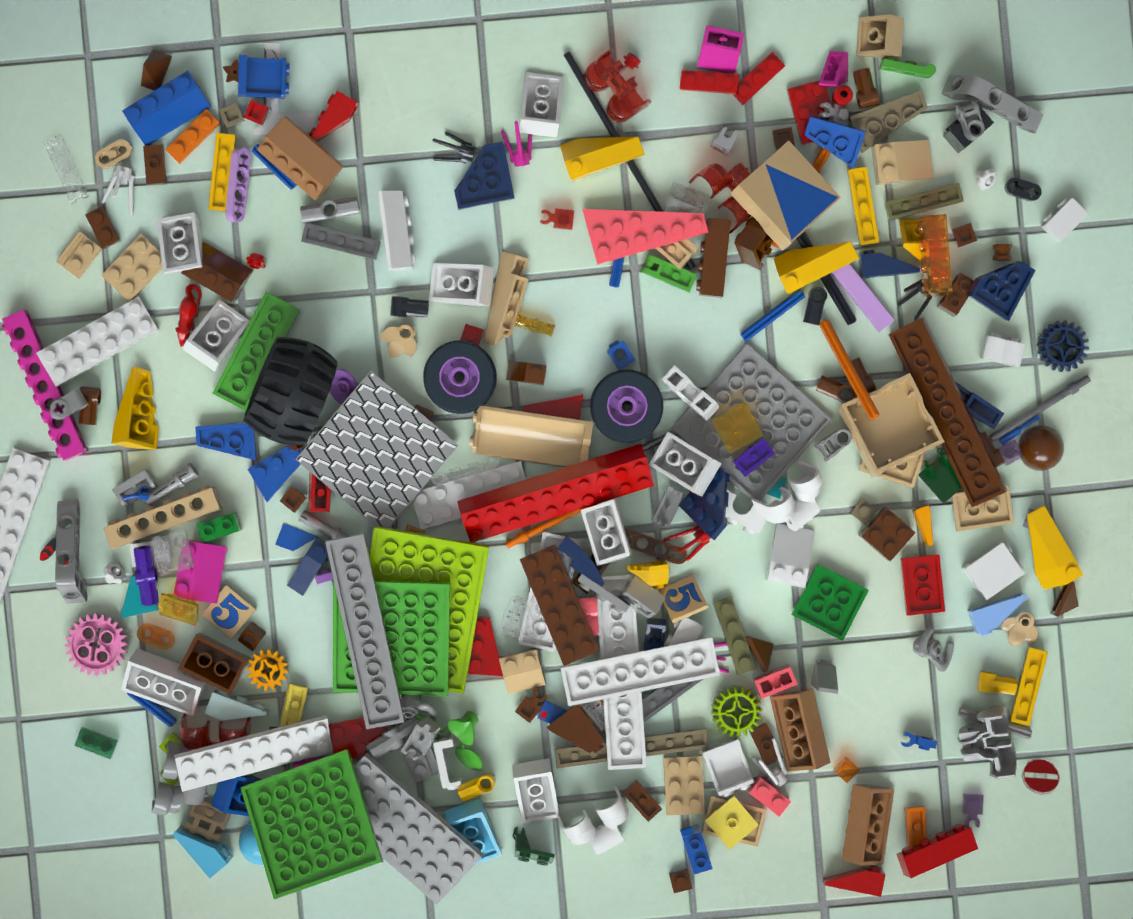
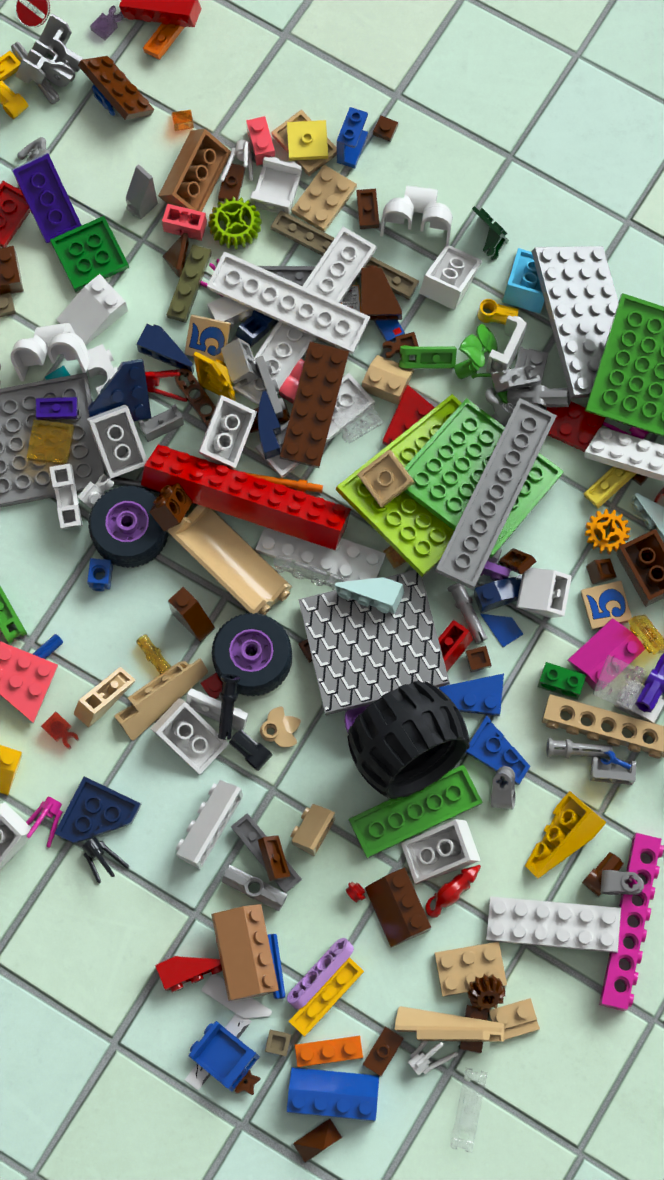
camera: 145 degrees left, 15 degrees down
tan plate [95,139,133,169] -> none
white slope [156,212,202,274] -> none
red plate [243,100,270,126] -> none
red wing [523,395,583,420] -> none
red slope [822,865,886,897] -> none
medium nougat slope [842,784,894,866] -> none
none -> dark purple plate [12,153,82,243]
none -> tan slope [73,667,135,728]
none -> reddish brown plate [78,56,155,120]
none -> white plate [78,474,114,509]
none -> dark blue slope [137,324,194,374]
none -> reddish brown brick [150,483,193,531]
none -> white plate [186,688,248,730]
none -> black pin [218,674,240,740]
none -> reddish brown plate [258,835,290,881]
none -> tan slope [290,804,335,856]
none -> light aqua slope [335,577,404,614]
none -> tan tile [357,449,415,508]
none -> tan wedge [395,1006,504,1042]
none -> bright green plate [399,345,457,368]
none -> reddish brown gear [467,974,505,1012]
none -> light grey piece [491,766,516,809]
none -> reddish brown plate [499,548,537,575]
none -> white slope [516,567,572,618]

